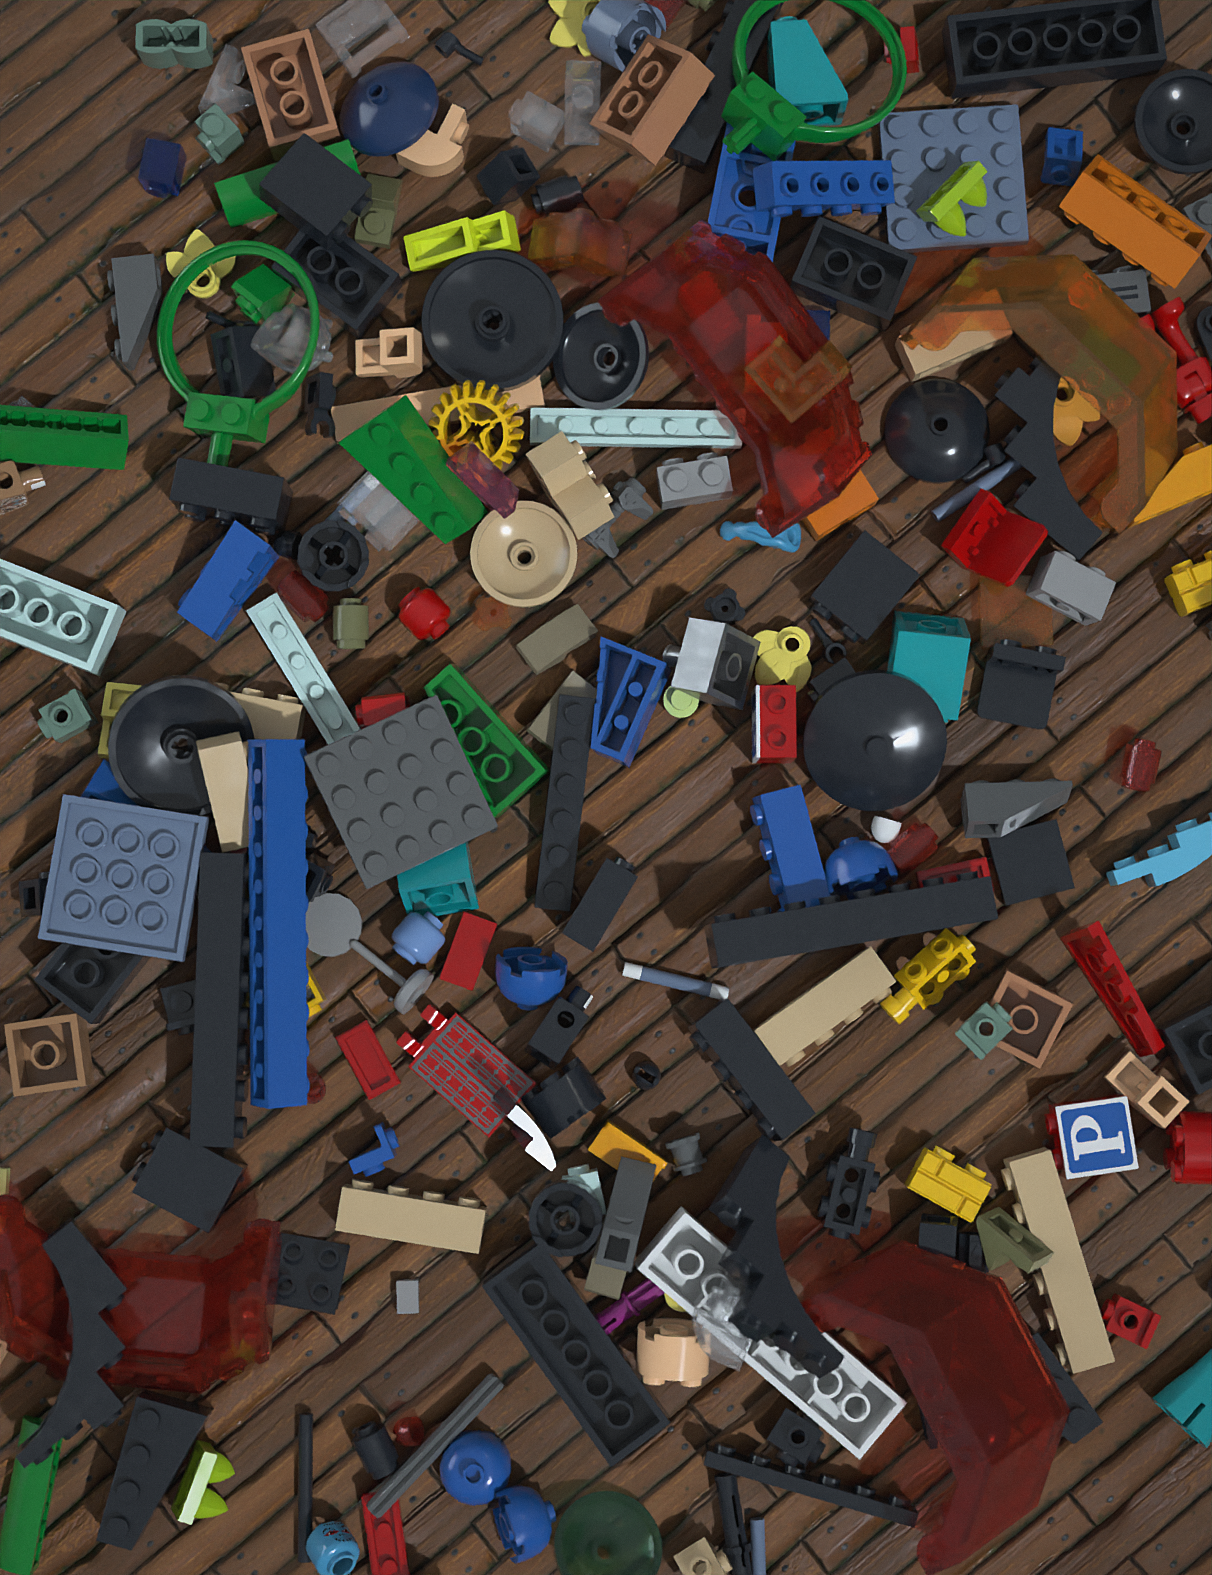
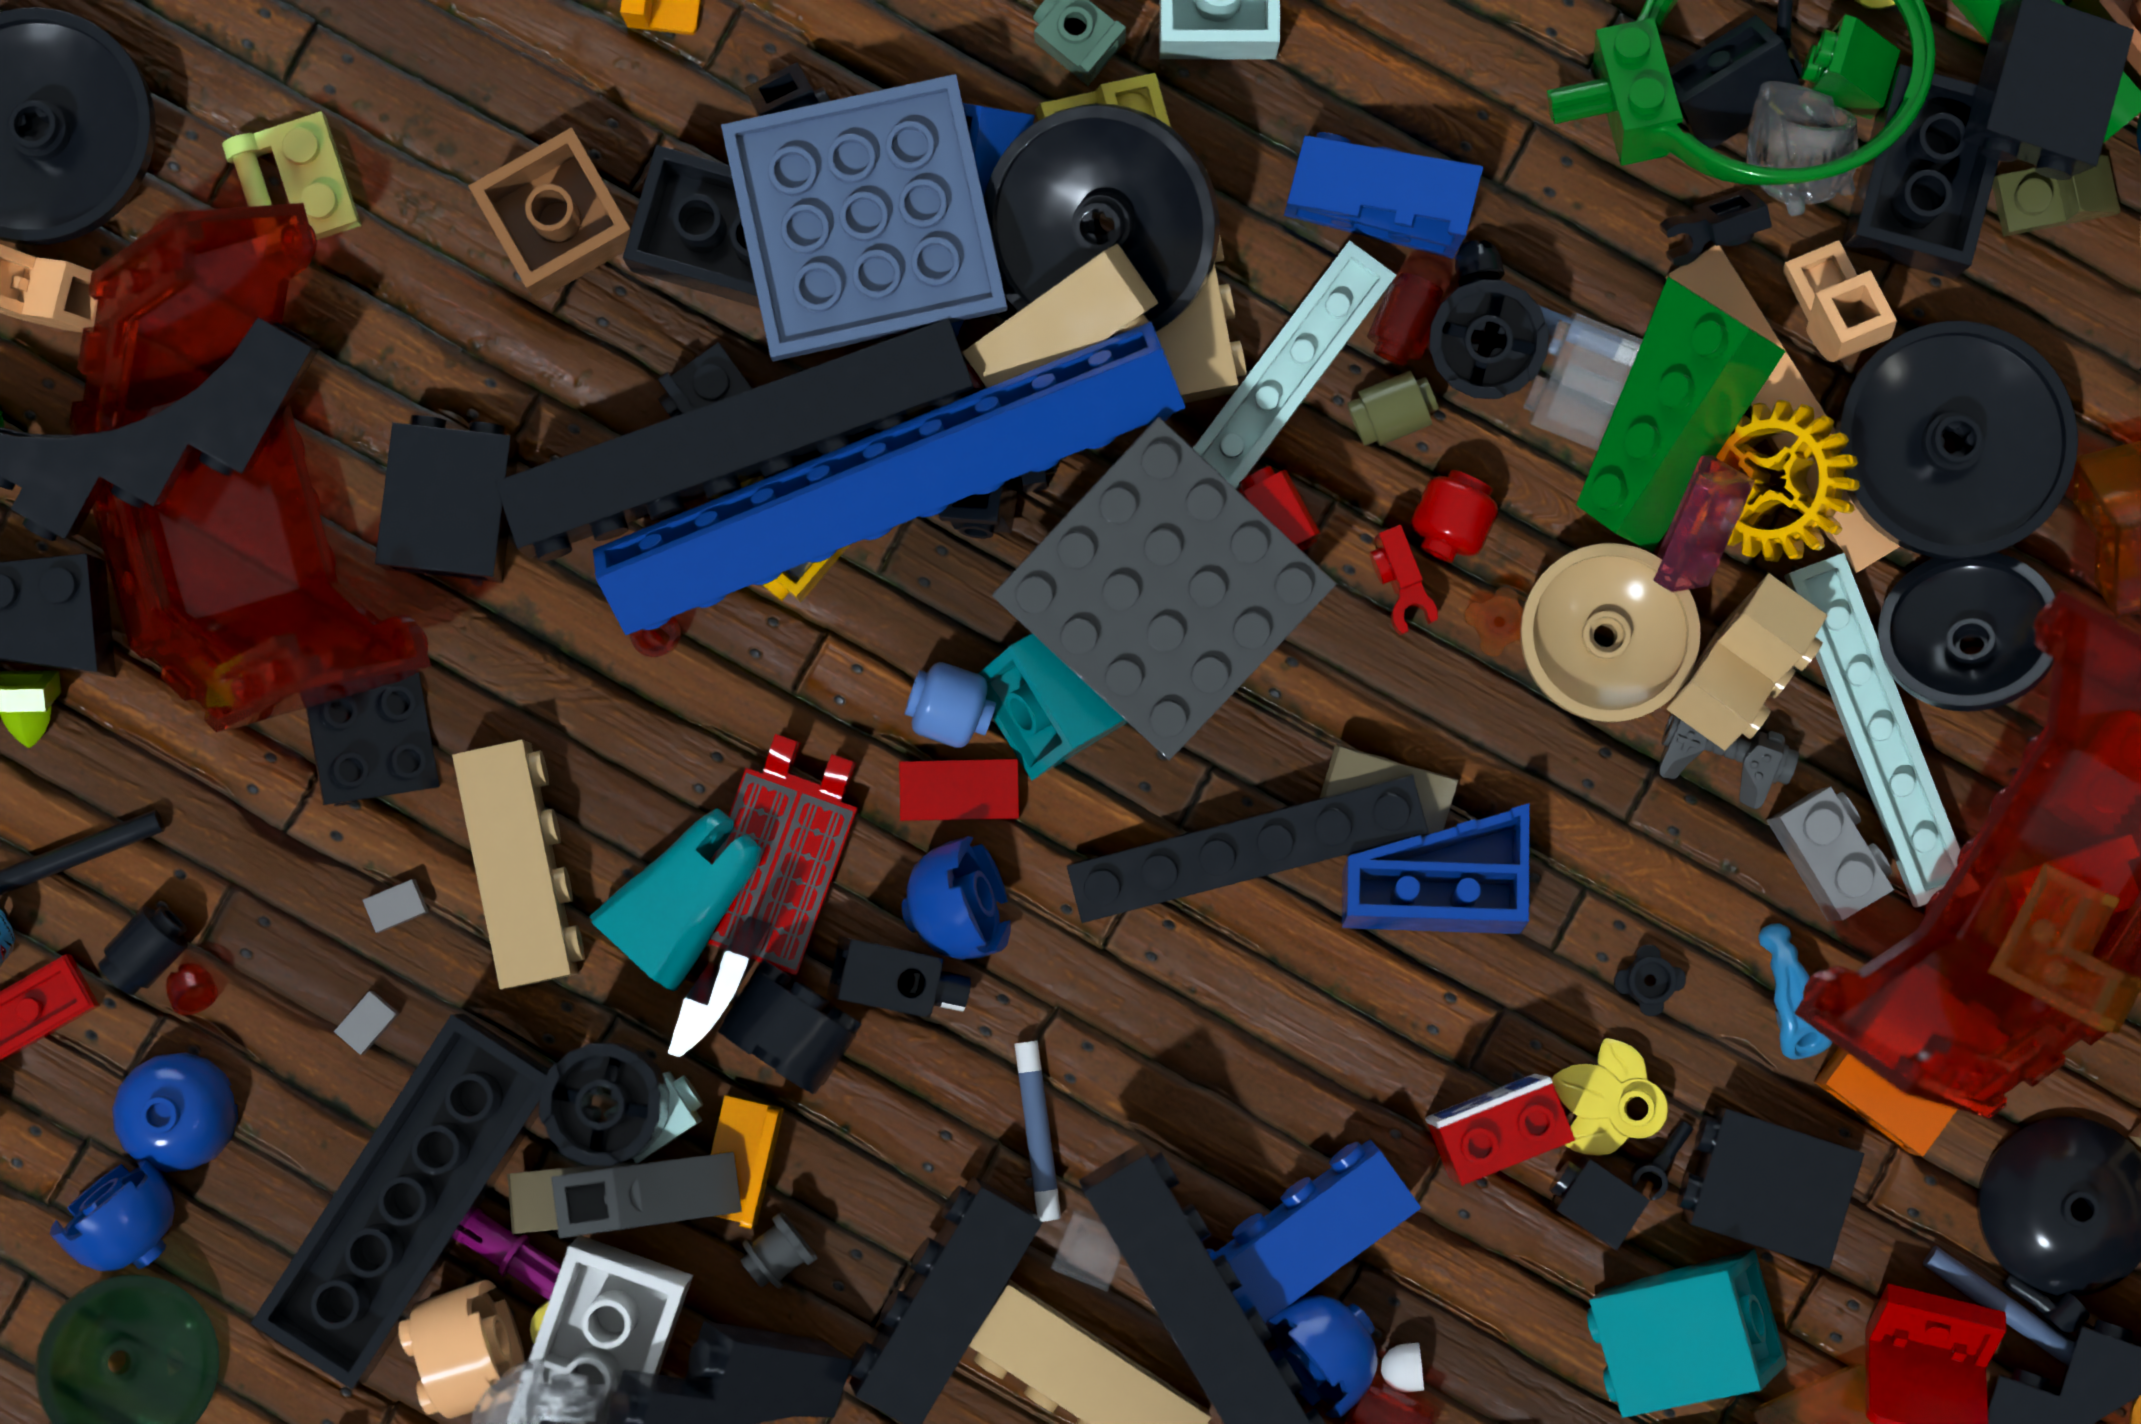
camera: 70 degrees right, 0 degrees up
black brick [169,457,293,536] -> none
light grey piece [306,893,434,1014] -> none
red tile [335,1020,401,1100] -> none
blue bracket [349,1122,400,1177] -> none
dark grey axle [366,1373,504,1518] -> none
neon yellow slope [403,210,521,272] -> none
green wedge [424,664,550,818] -> none
dark tan slope [516,604,598,675] -> none
black brick [562,856,638,952] -> none
black hinge [632,1061,661,1090] -> none
flat silver brick [663,617,761,710] -> none
yellowish green plate [663,686,699,718] -> none
black dish [802,670,947,811] -> none
none -> light grey piece [334,991,399,1055]
none -> teal piece [589,808,763,991]
none -> clear brick [1051,1208,1122,1292]
none -> red plate [1369,525,1438,636]

